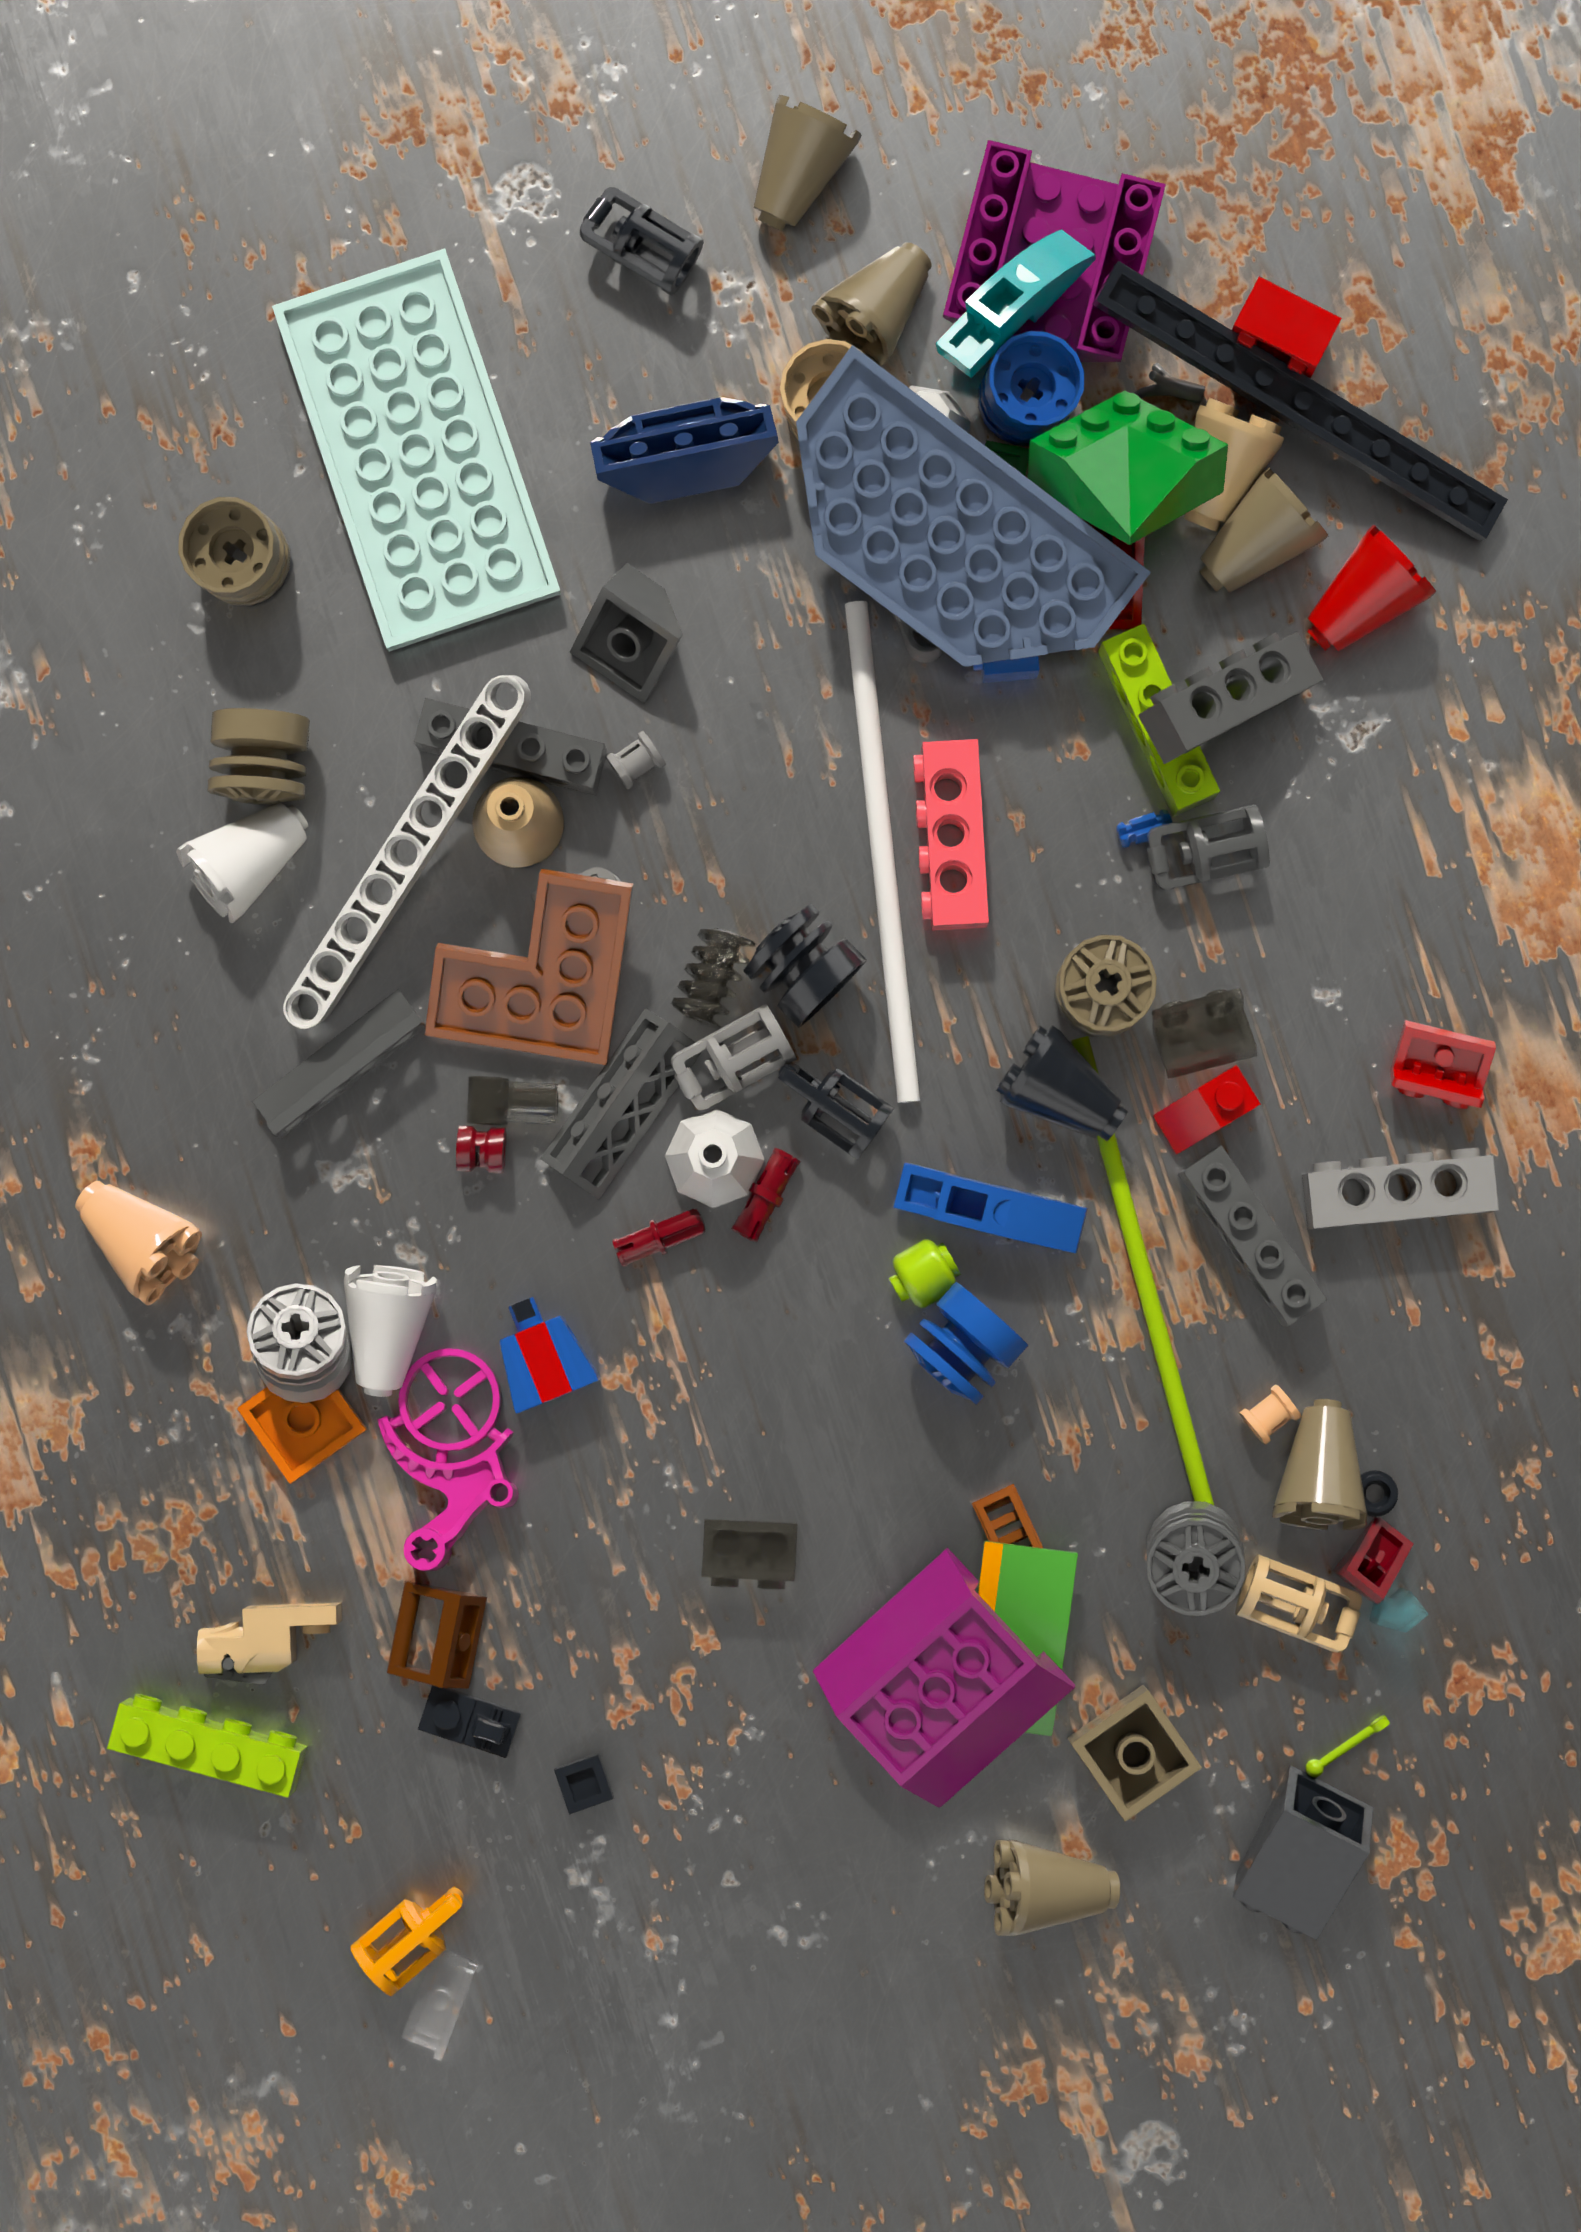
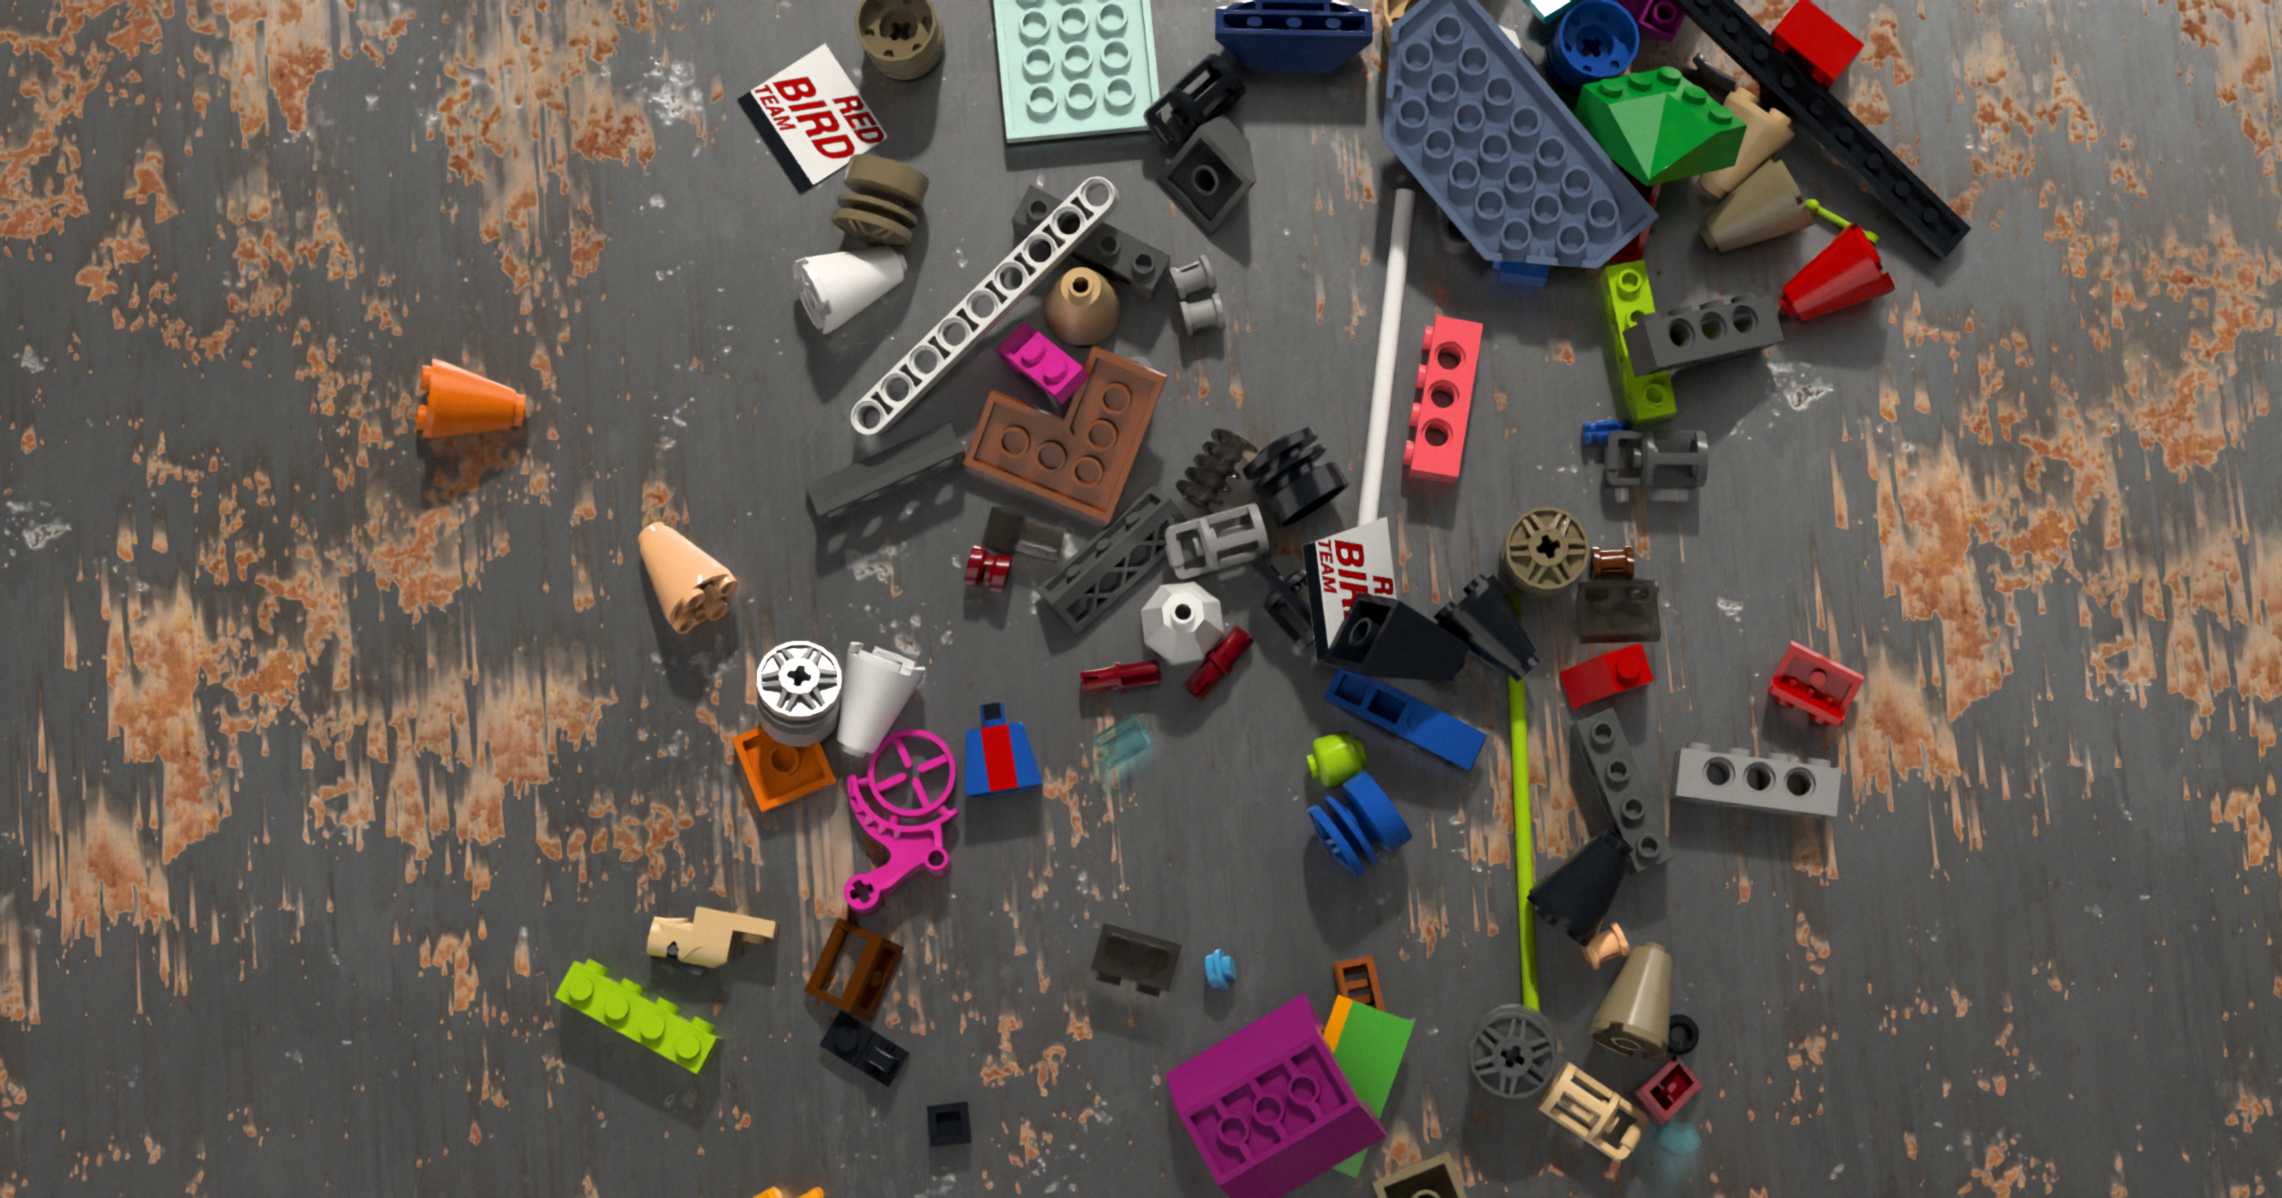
camera: 10 degrees right, 5 degrees down
none -> sticker [737,44,888,194]
none -> dark pink plate [995,321,1090,404]
none -> clear light blue piece [1092,713,1153,770]
none -> black piece [1143,52,1246,153]
none -> light grey bush [1179,293,1226,337]
none -> dark azure plate [1205,949,1236,990]
none -> sticker [1302,517,1397,661]
none -> black slope [1322,592,1470,681]
none -> black cone [1526,829,1633,947]
none -> reddish brown bush [1590,546,1634,582]
none -> lime hinge [1804,199,1879,246]

